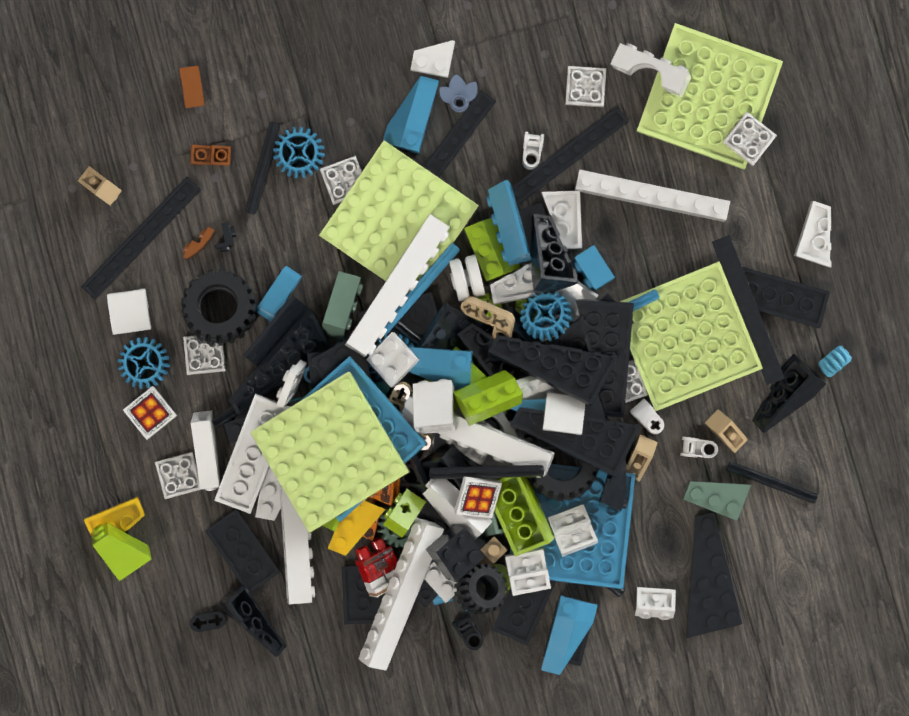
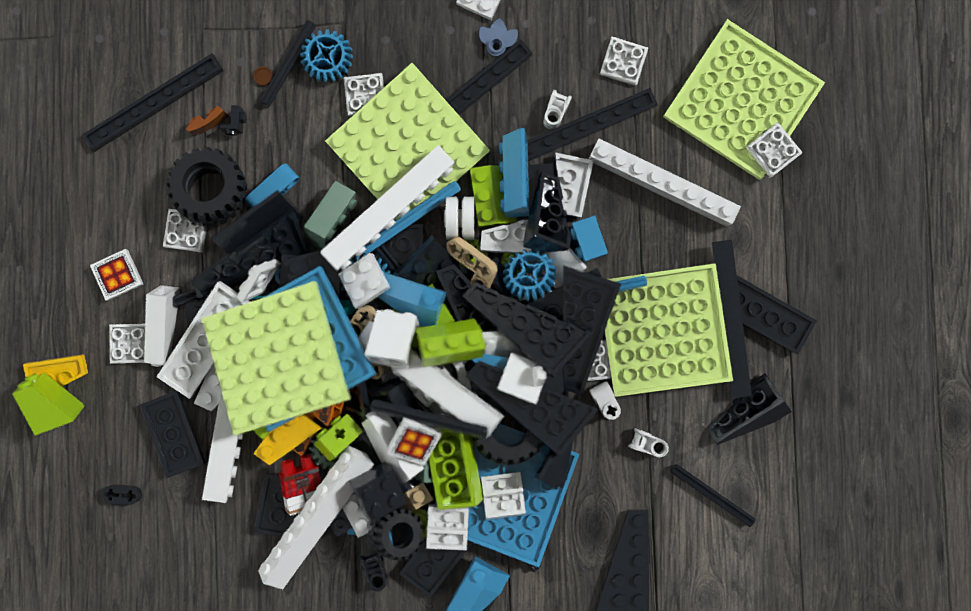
camera: 20 degrees right, 0 degrees up
tan slope [78,166,122,206] -> none
white slope [107,289,151,335] -> none
dark azure gear [118,337,170,389] -> none
dark orange slope [190,145,231,166] -> none
black wedge [219,584,287,657] -> none
dark azure wedge [383,76,439,154] -> none
white arch [611,43,691,98] -> none
tan slope [626,435,658,482] -> none
white bracket [635,587,676,620] -> none
sand green wedge [681,481,751,521] -> none
tan slope [705,410,748,453] -> none
white wing [794,201,831,268] -> none
medium azure gear [818,346,852,377] -> none
none -> reddish brown piece [253,66,273,86]
none -> white tile [533,366,546,387]

